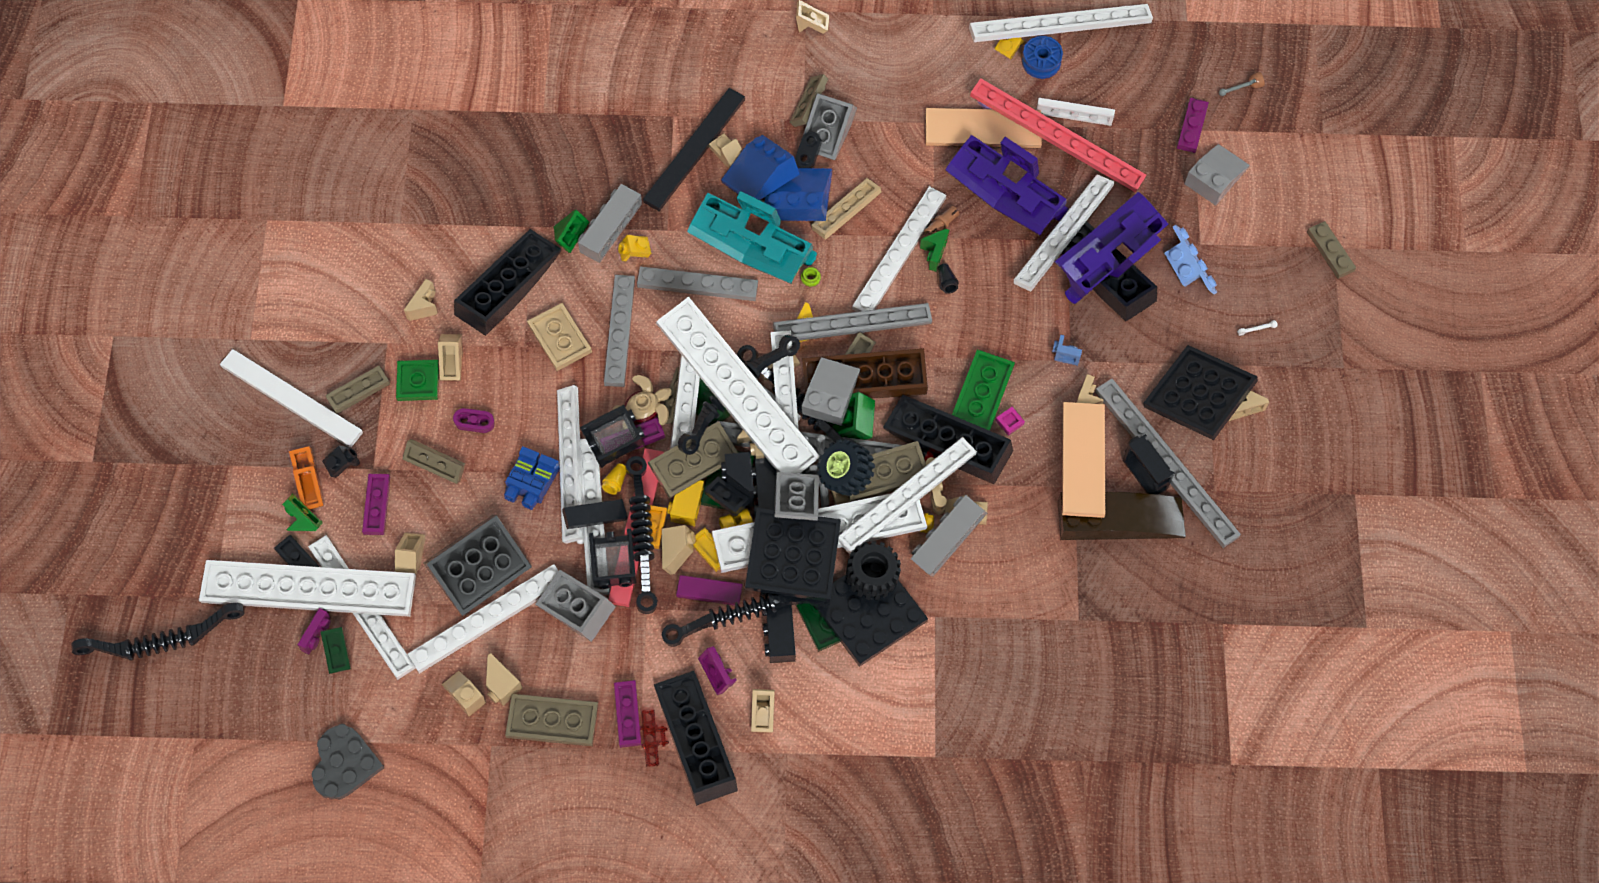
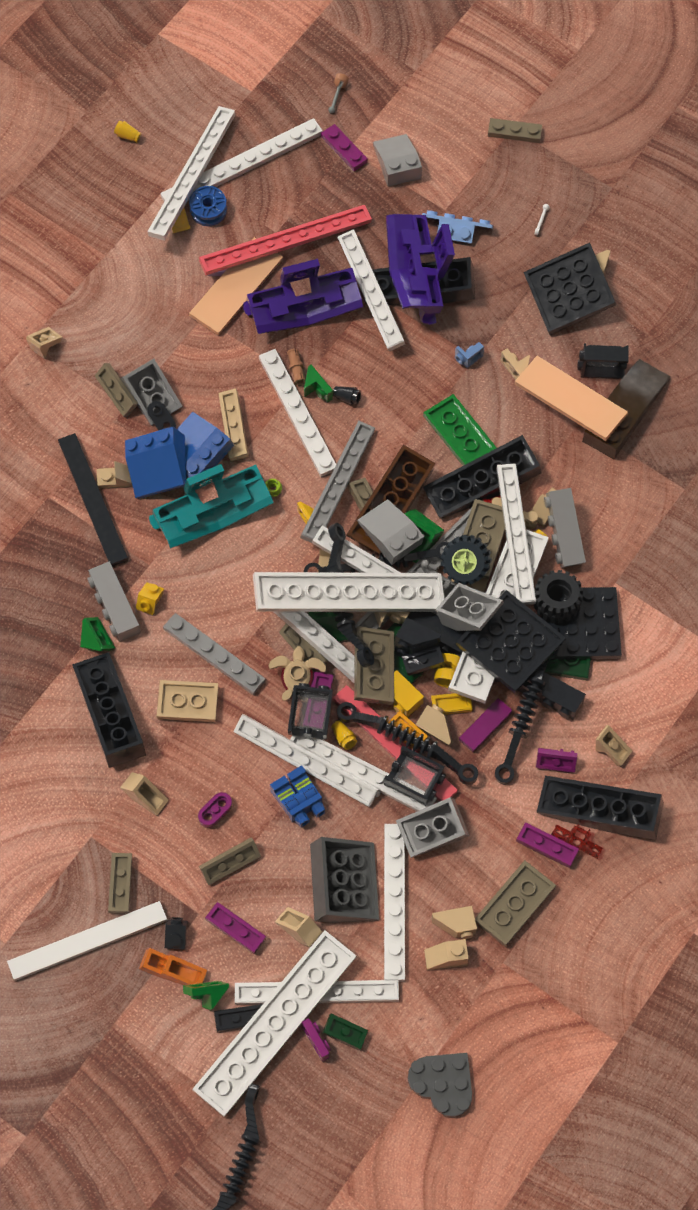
camera: 55 degrees left, 0 degrees up
green plate [396,360,439,401] -> none
tan slope [404,279,438,321] -> none
black tile [562,499,628,529] -> none
light grey plate [637,266,758,301] -> none
dark pink plate [995,407,1025,436] -> none
white tile [1036,98,1115,126] -> none
light grey plate [1095,379,1241,548] -> none
none -> white plate [161,118,323,202]

